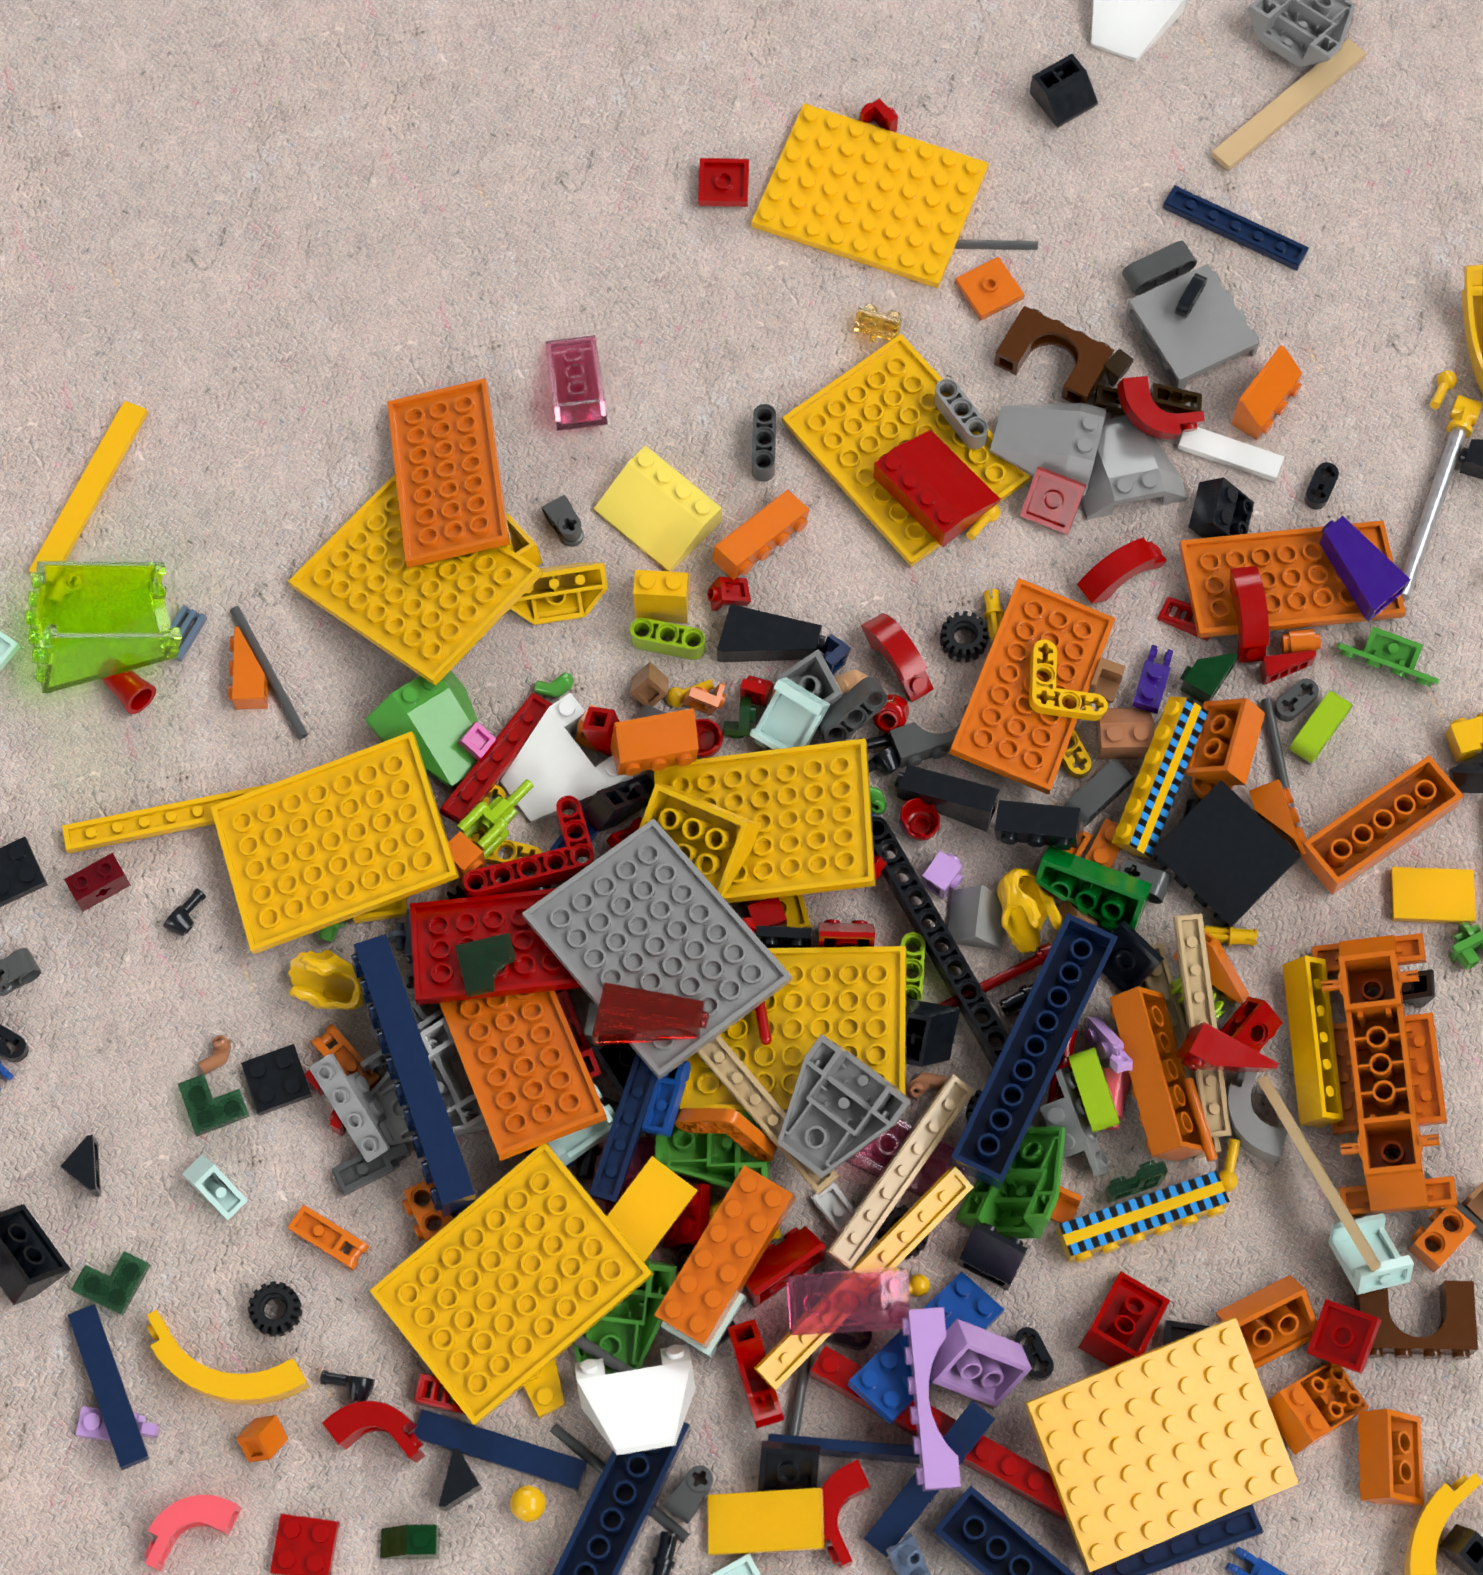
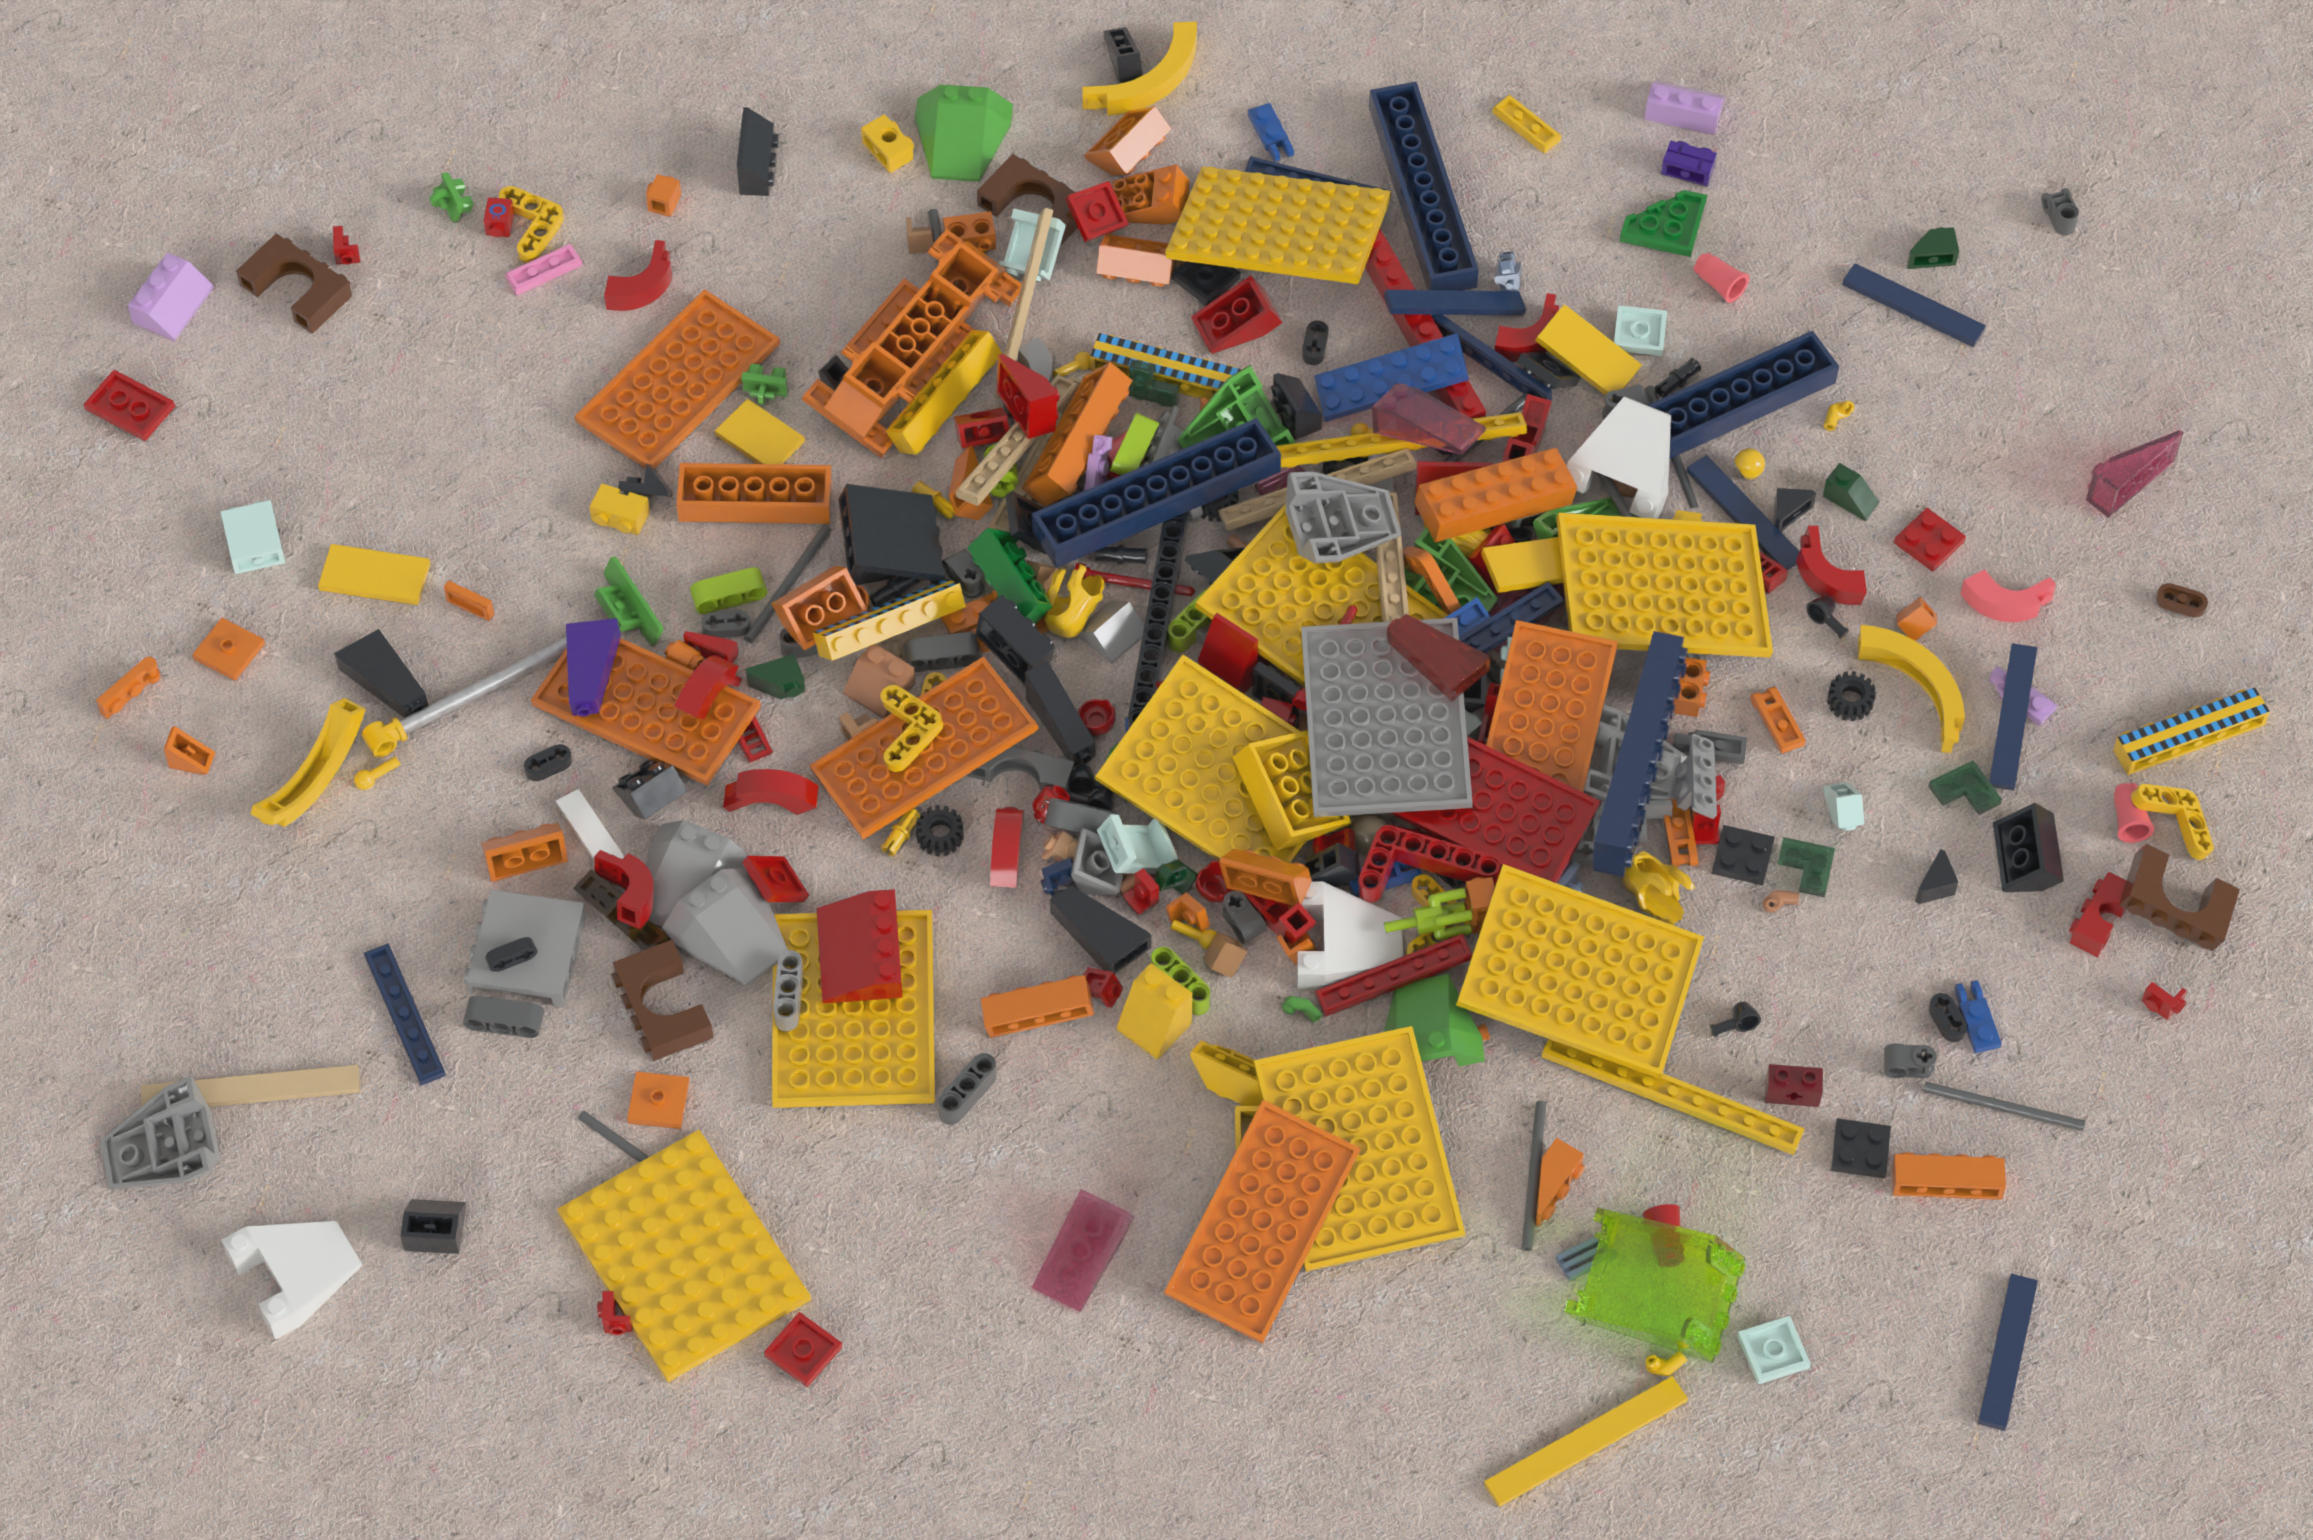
camera: 145 degrees left, 10 degrees down
clear green tile [455,933,516,998] -> none
plate [458,721,496,760] -> none
dark grey piece [541,495,584,547] -> none
light yellow slope [594,445,722,572] -> none
clear yellow hips [854,303,902,343] -> none
lavender arch [902,1307,961,1491] -> none
lavender brick [921,851,964,899] -> none
lavender slope [930,1319,1032,1407] -> none
dark brown slope [1105,349,1134,387] -> none
dark purple hinge [1132,645,1173,714] -> none
orange bar [1182,1078,1218,1162] -> none
orange slope [1249,779,1307,855] -> none

